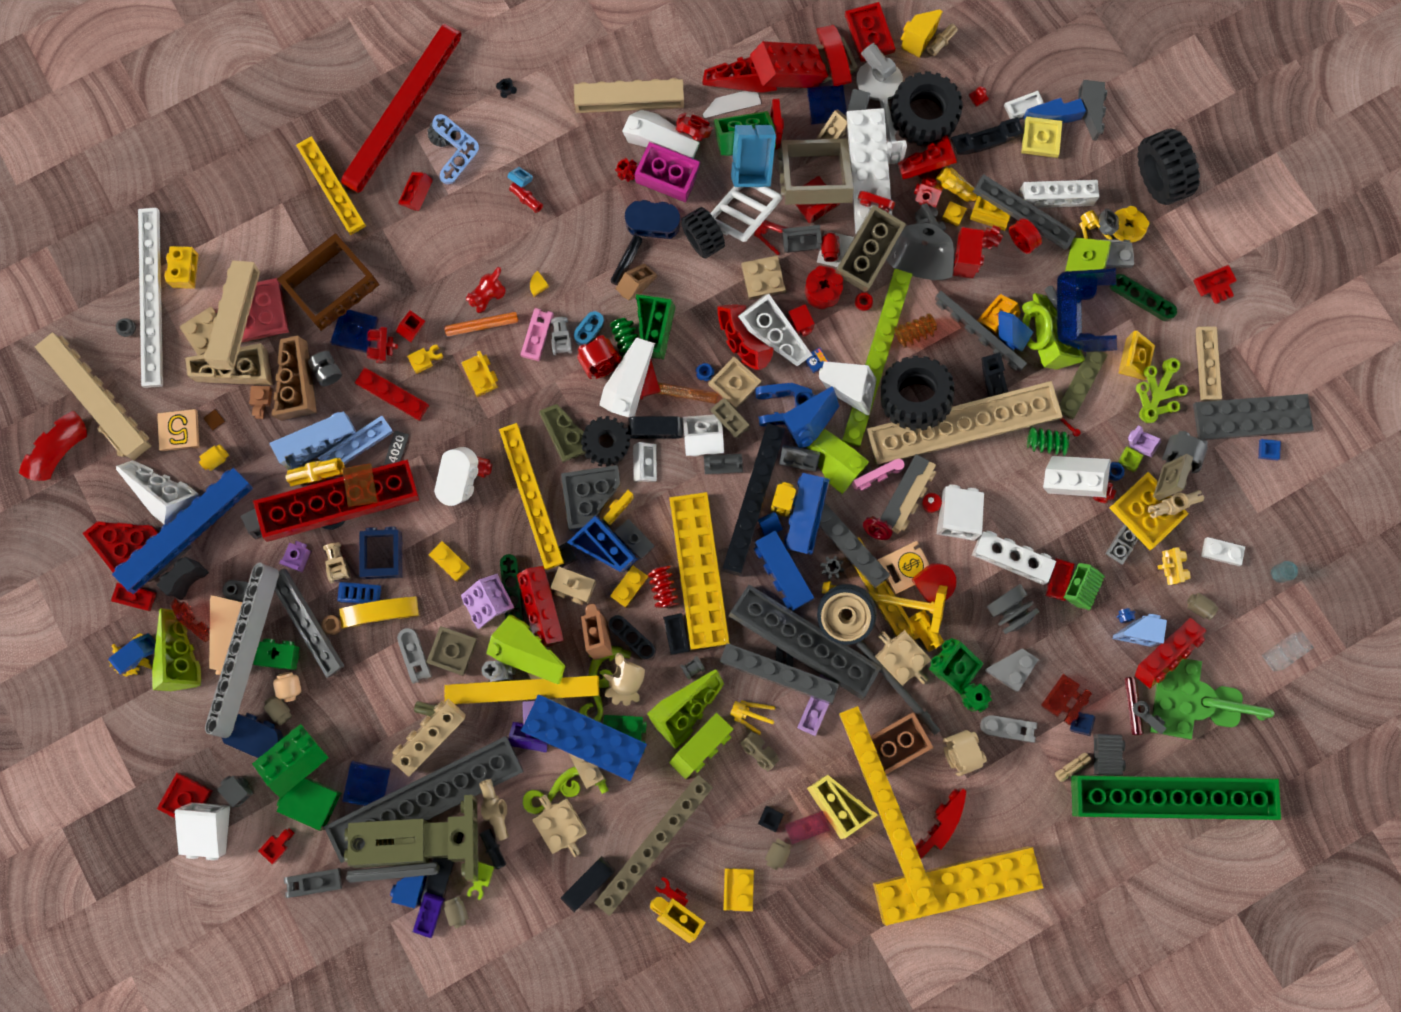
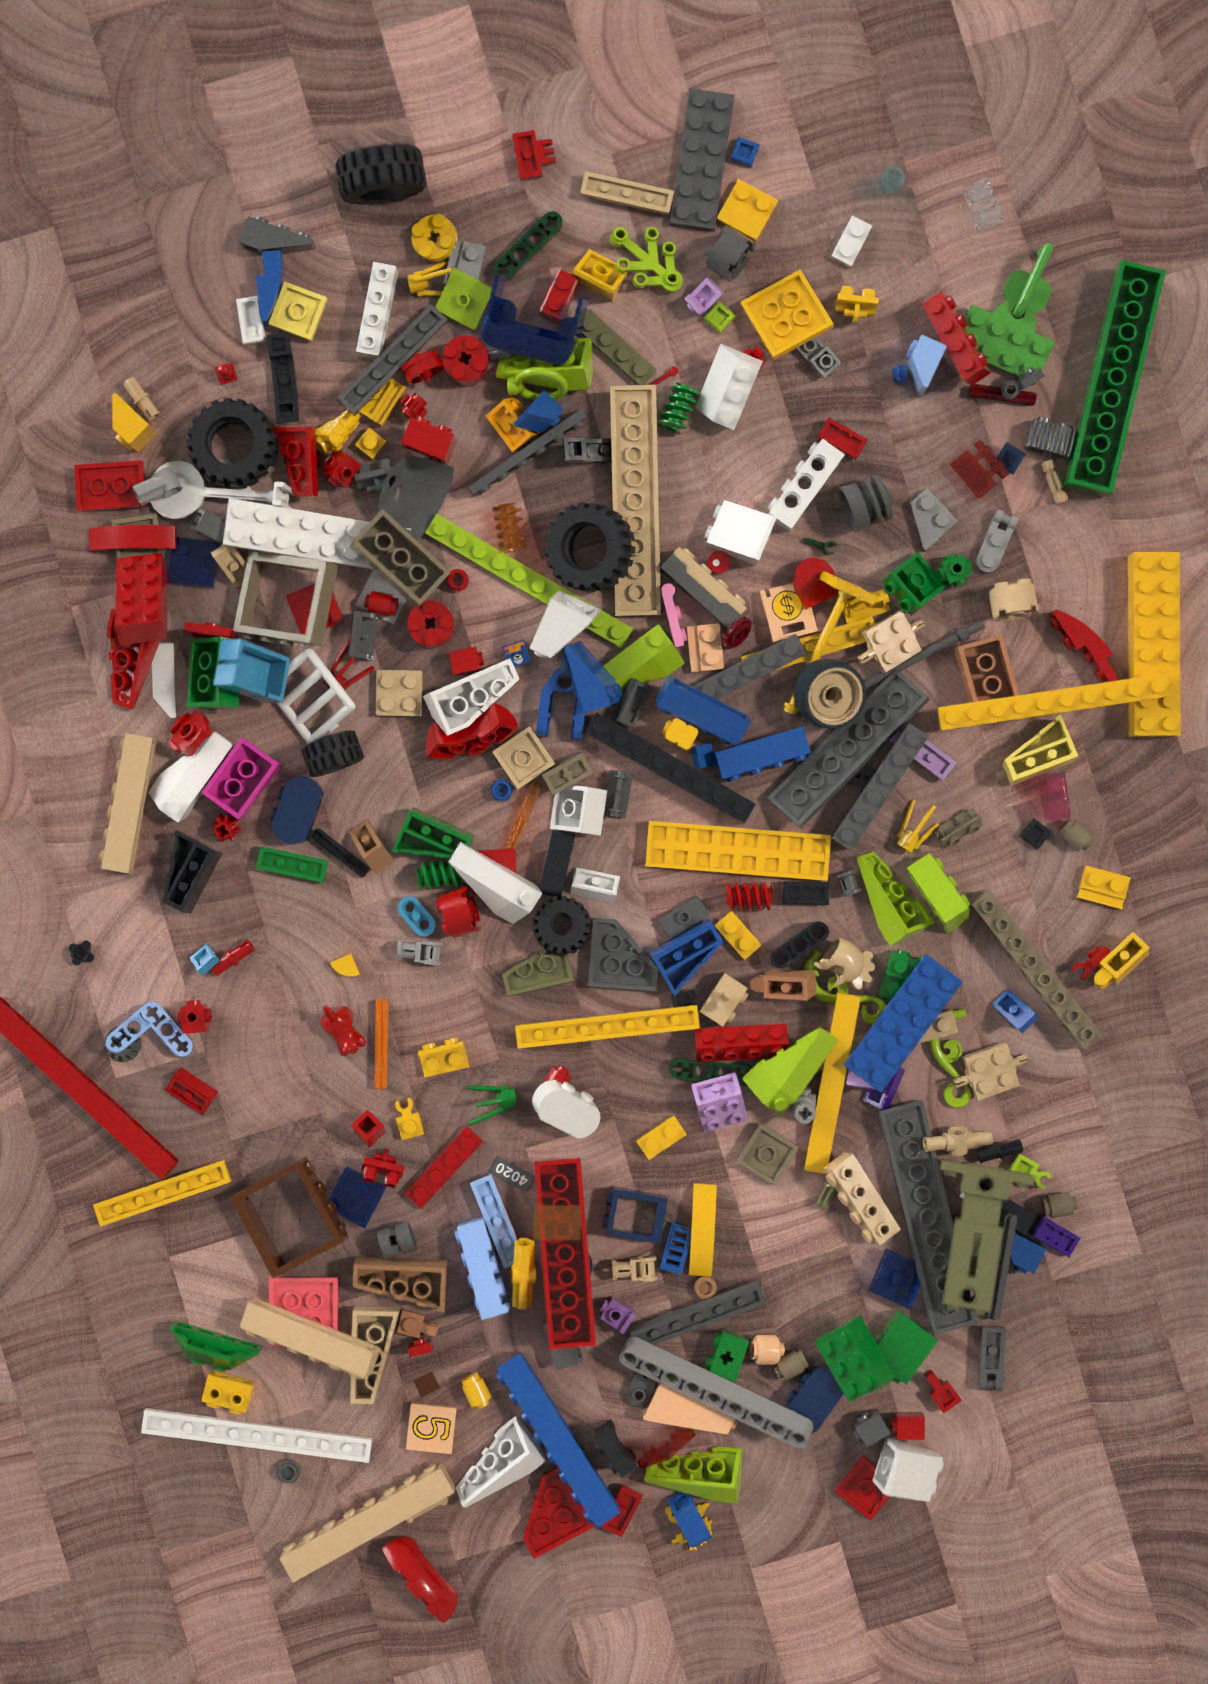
camera: 75 degrees left, 10 degrees up
tan plate [179,307,217,355] -> none
light grey plate [397,628,432,684] -> none
bright pink plate [520,308,554,361] -> none
black beam [560,856,616,913] -> none
yellow plate [603,490,634,526] -> none
dark grey gear [820,555,844,580] -> none
red plate [857,191,895,213] -> none
bright green brick [1064,563,1105,610] -> none
dark grey plate [1099,208,1119,235] -> none
blue plate [1109,462,1125,481] -> none
tan pin [1148,490,1204,518] -> none
dark tan plate [1153,454,1193,500] -> none
dark tan brick [1187,593,1218,620] -> none
none -> black wedge [163,830,222,914]
none -> green wedge [170,1321,263,1372]
none -> red brick [177,1000,212,1034]
none -> green plate [256,846,329,883]
none -> red plate [408,1337,434,1357]
none -> red brick [442,335,489,387]
none -> green plant [467,1085,517,1126]
none -> red brick [540,269,580,325]
none -> light nougat plate [686,623,724,673]
none -> yellow plate [716,179,778,242]
none -> dark green hand [804,538,837,555]
none -> red brick [891,1412,925,1440]
none -> blue slope [991,989,1039,1034]

